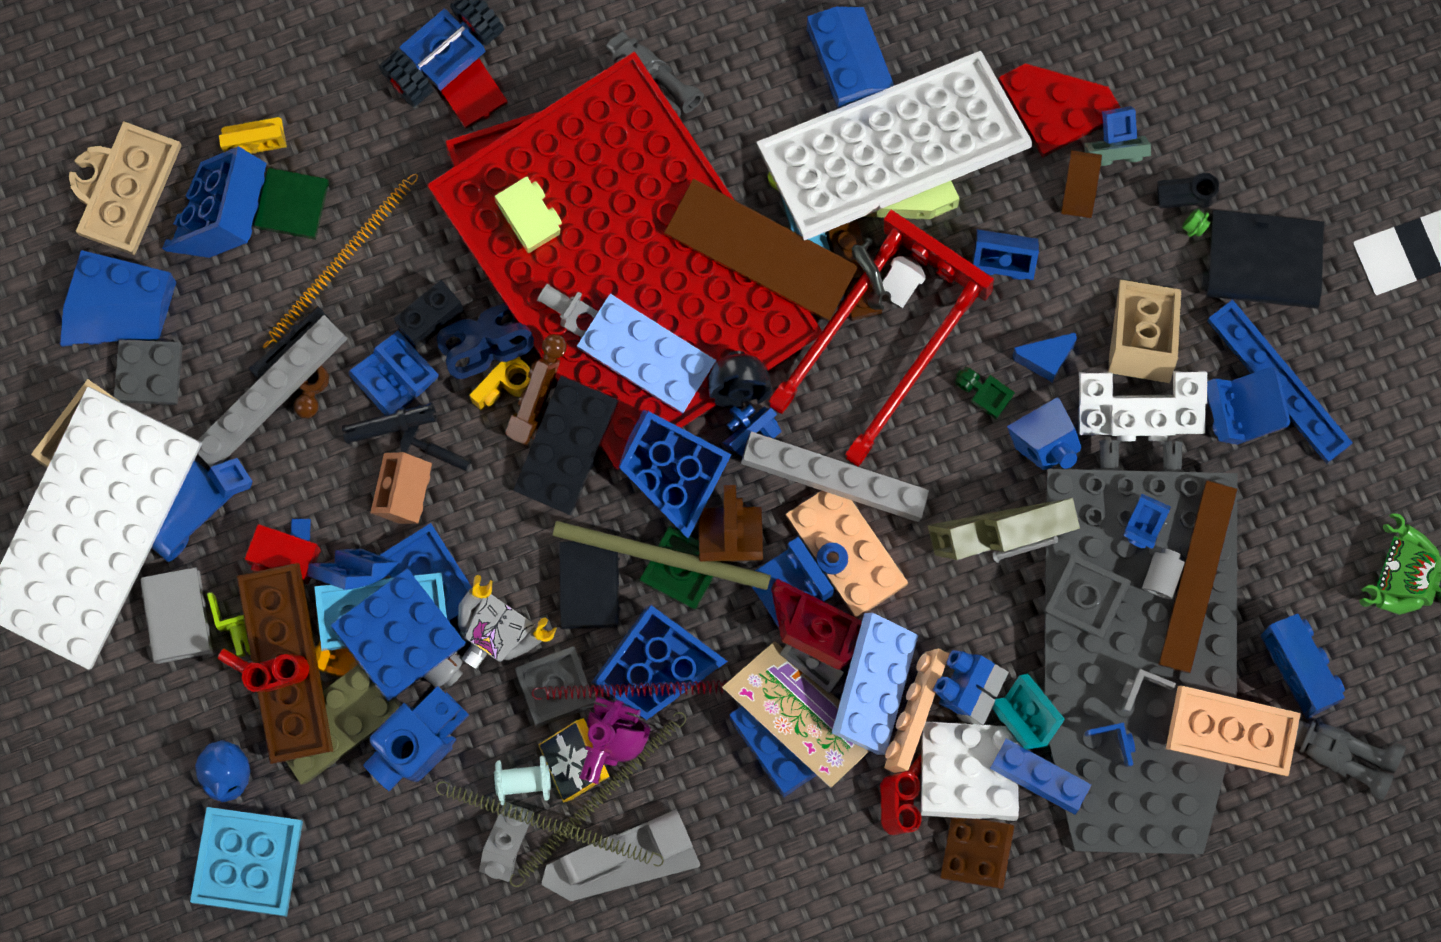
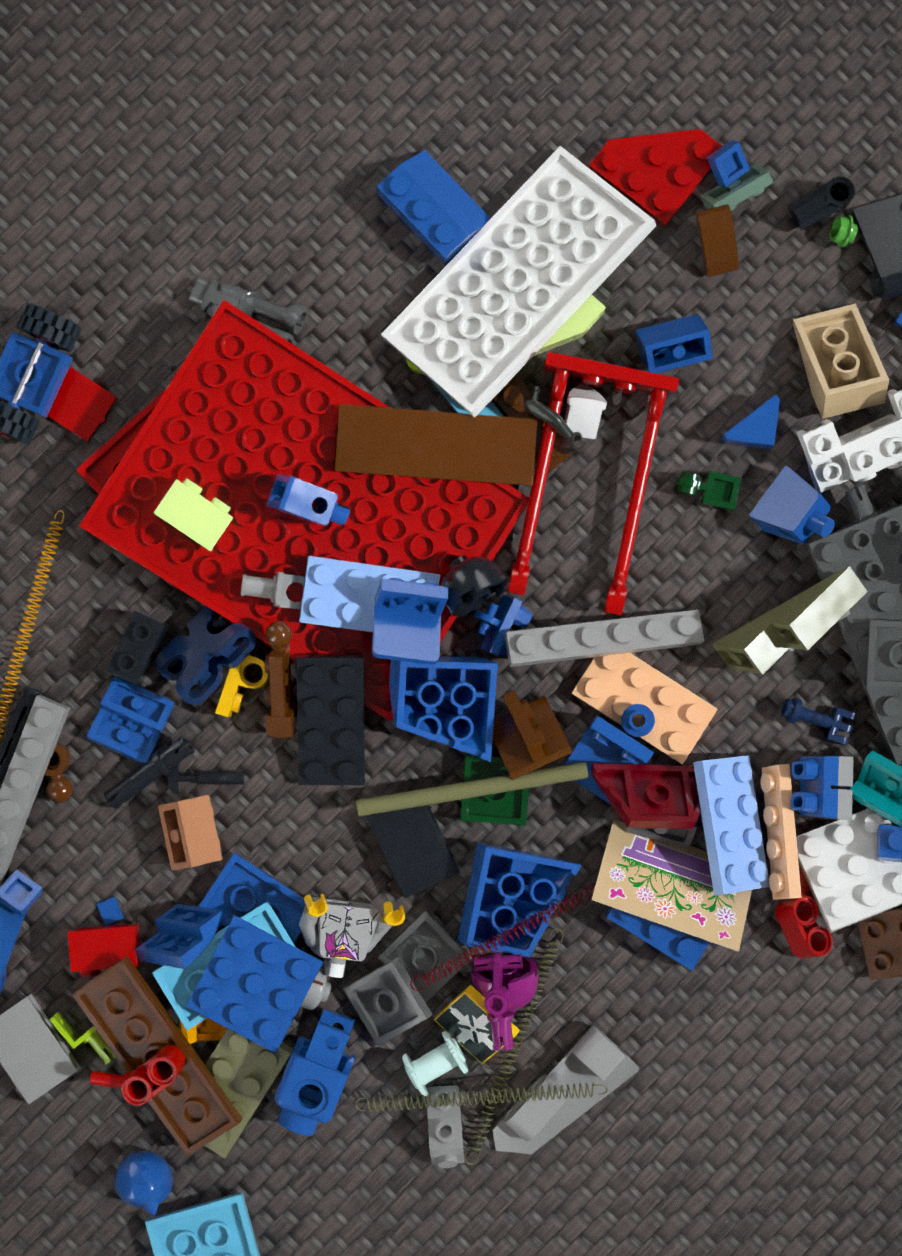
camera: 25 degrees left, 10 degrees up
none -> torso [266,474,350,526]
none -> dark grey plate [343,957,432,1046]
none -> bracket [372,578,448,665]
none -> dark blue hinge [781,697,857,745]

